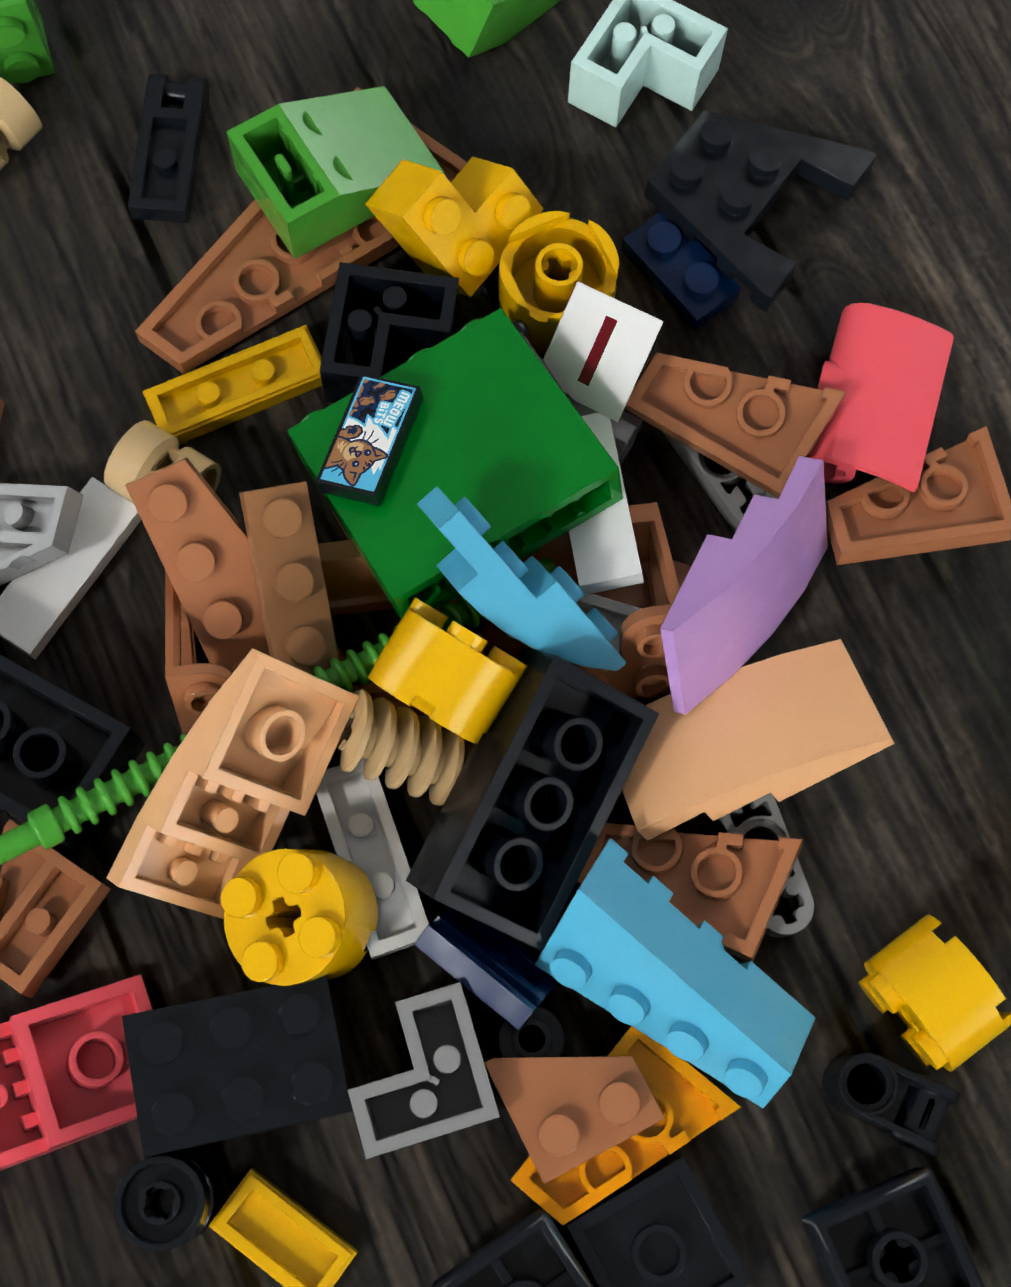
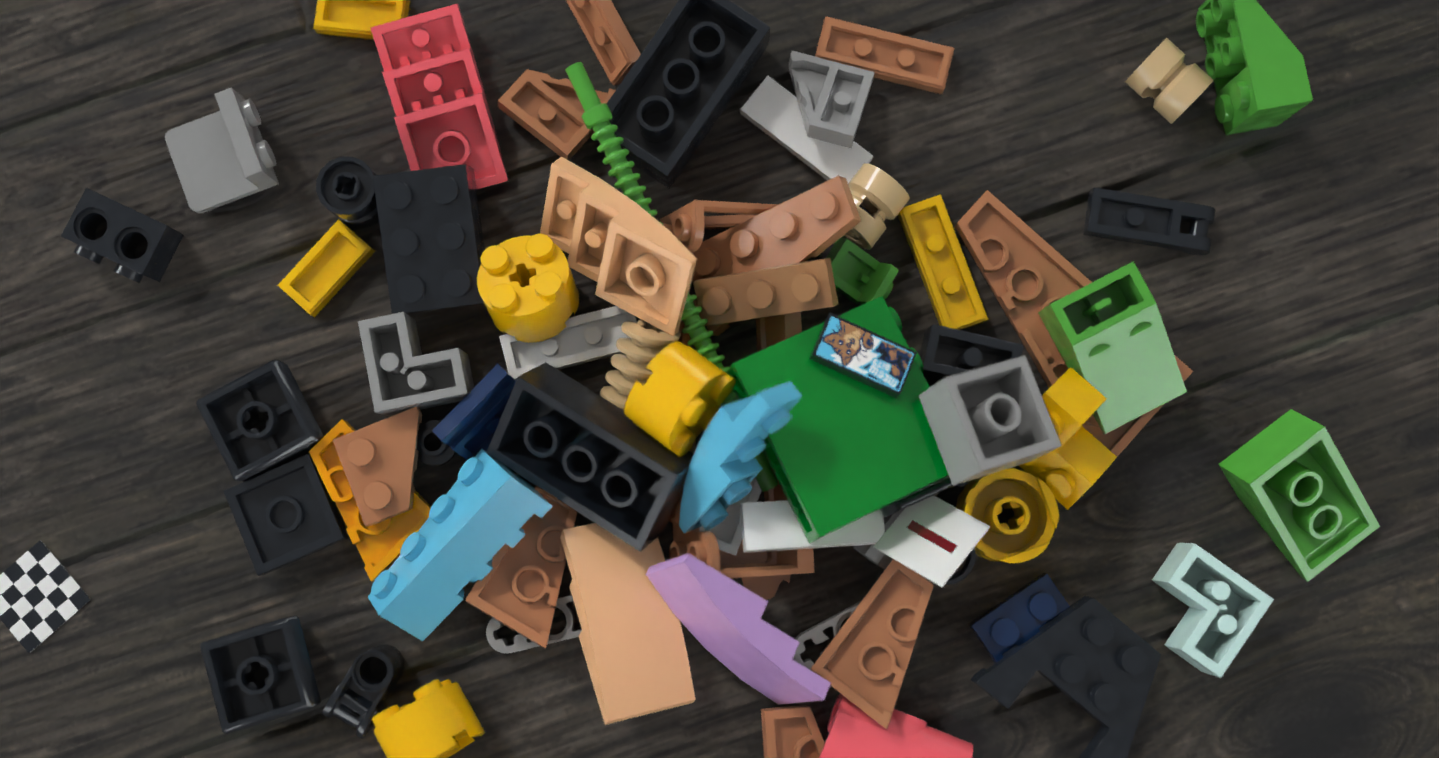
camera: 100 degrees right, 10 degrees up
none -> bright green bracket [826,237,898,305]
none -> light grey brick [919,356,1062,486]

